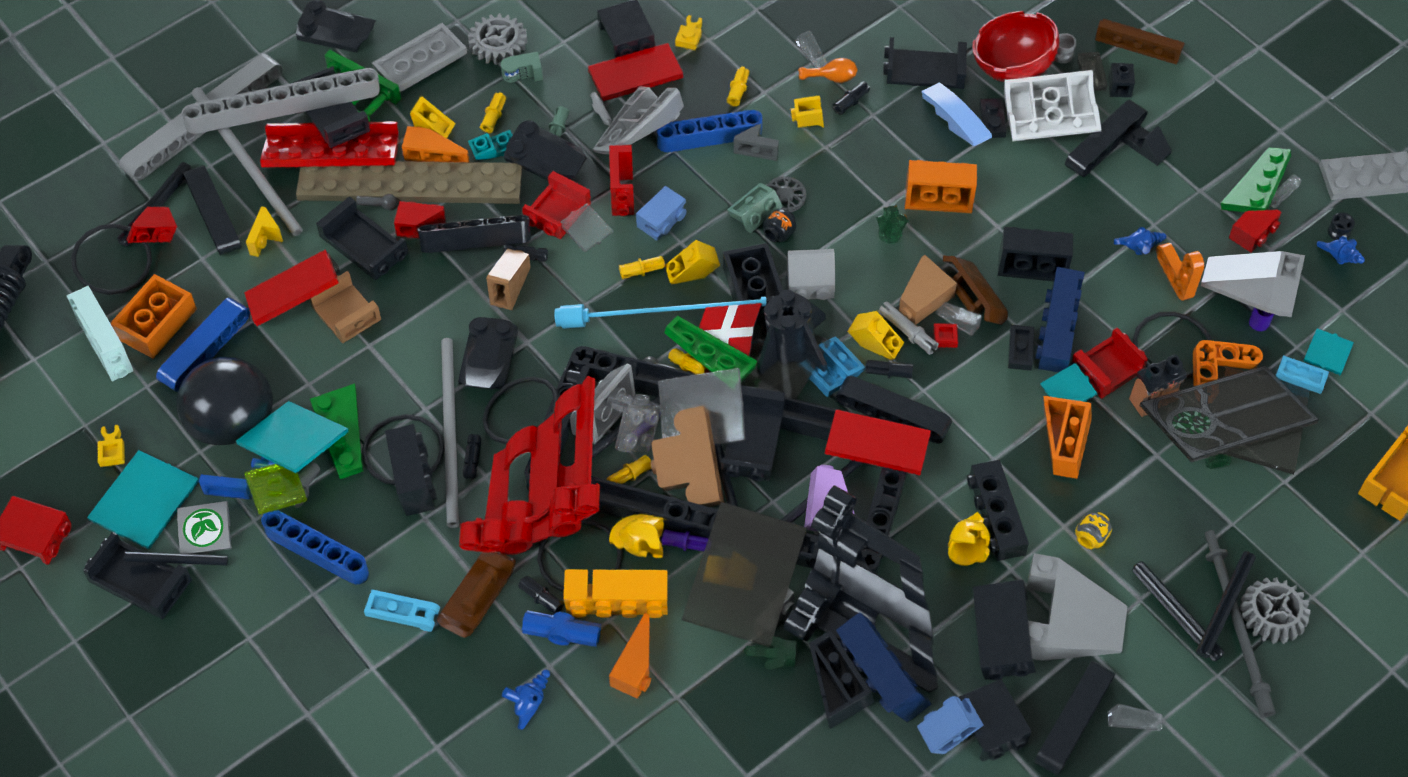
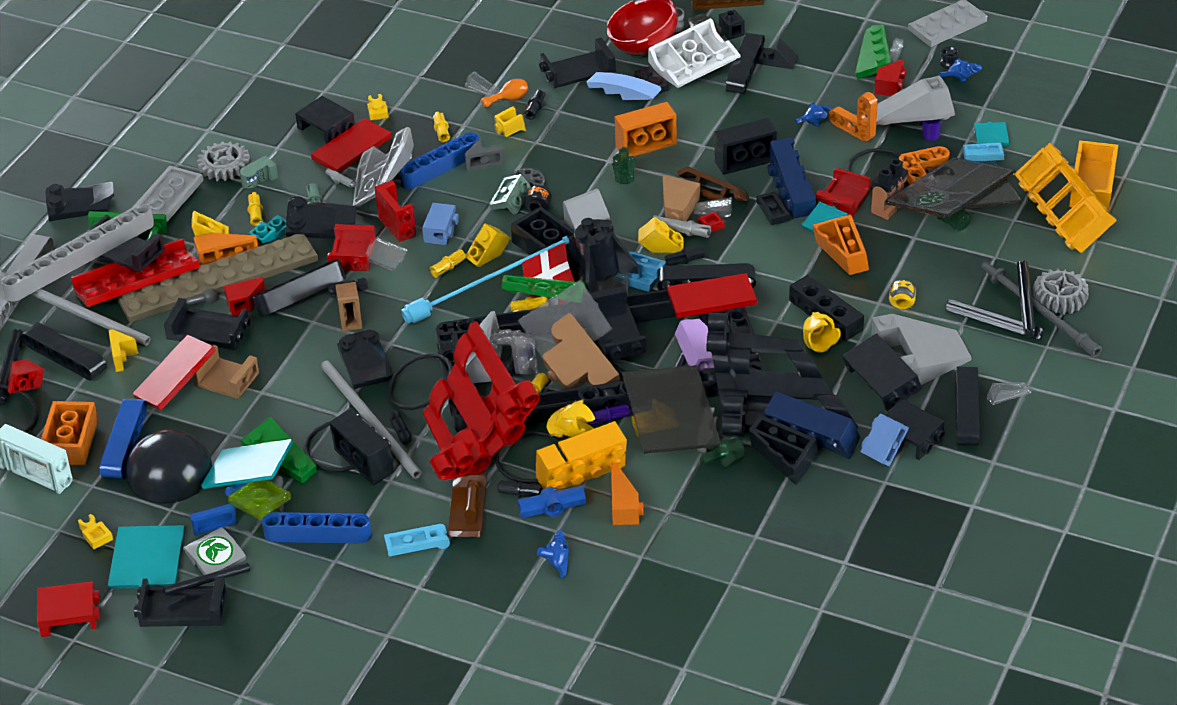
camera: 25 degrees left, 15 degrees down
none -> light orange window [1015,143,1117,253]

